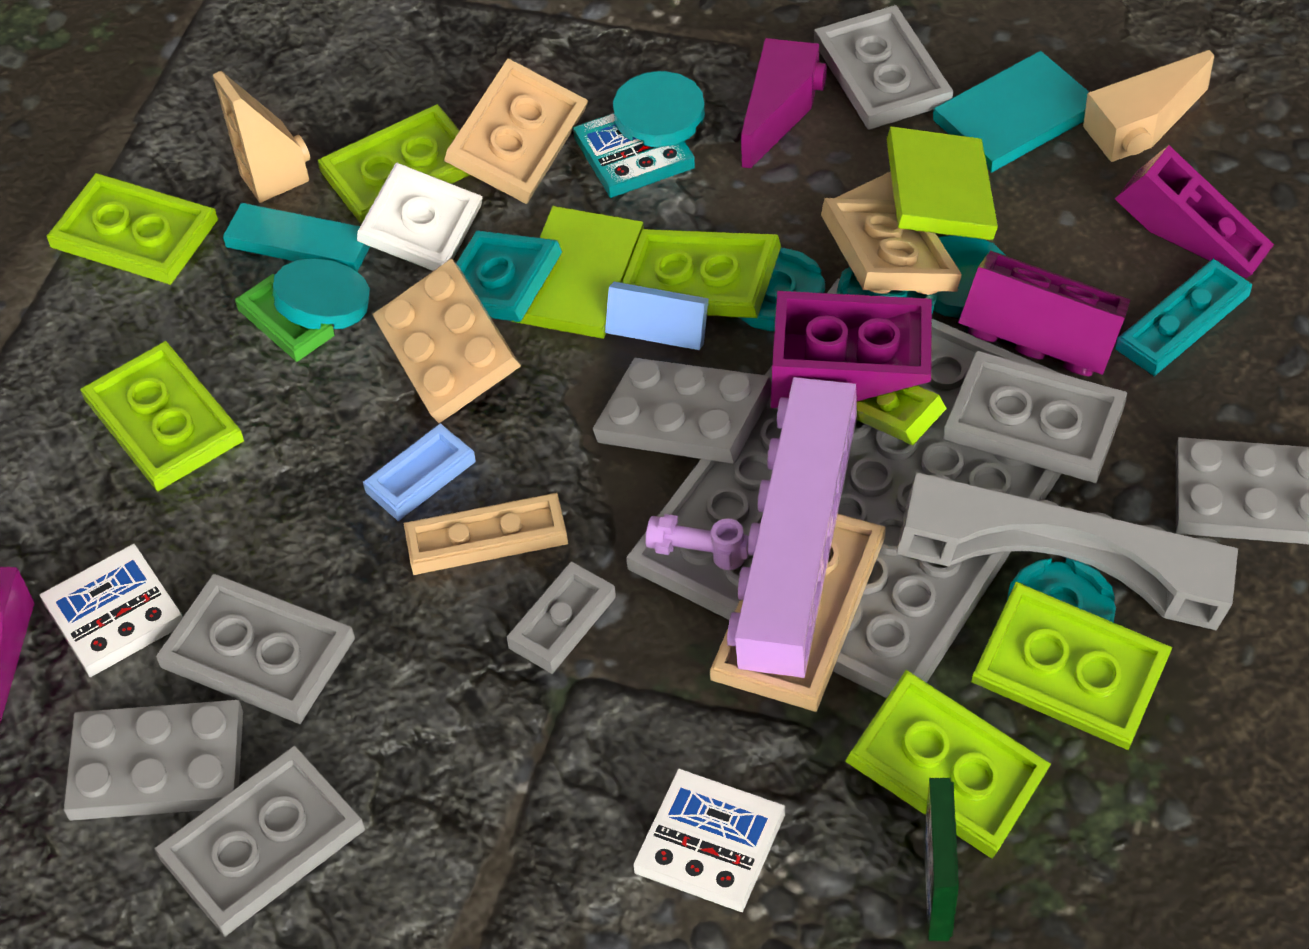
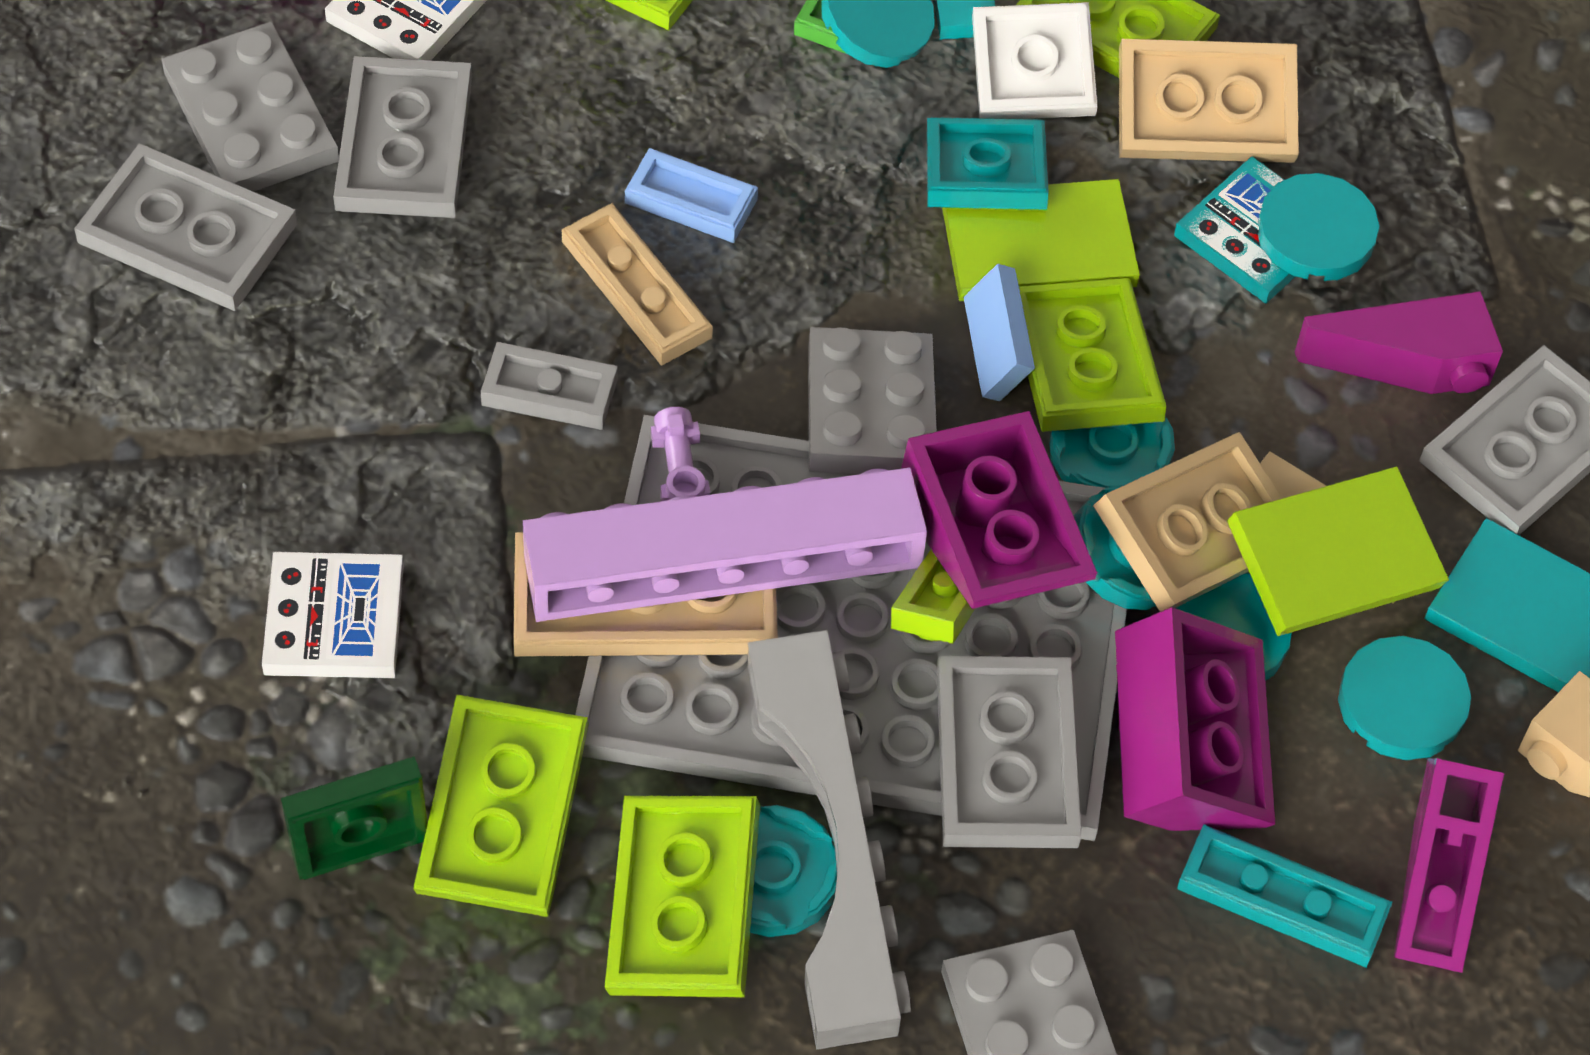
camera: 60 degrees right, 5 degrees up
tan plate [372,258,521,424] -> none
none -> teal tile [1338,636,1471,760]

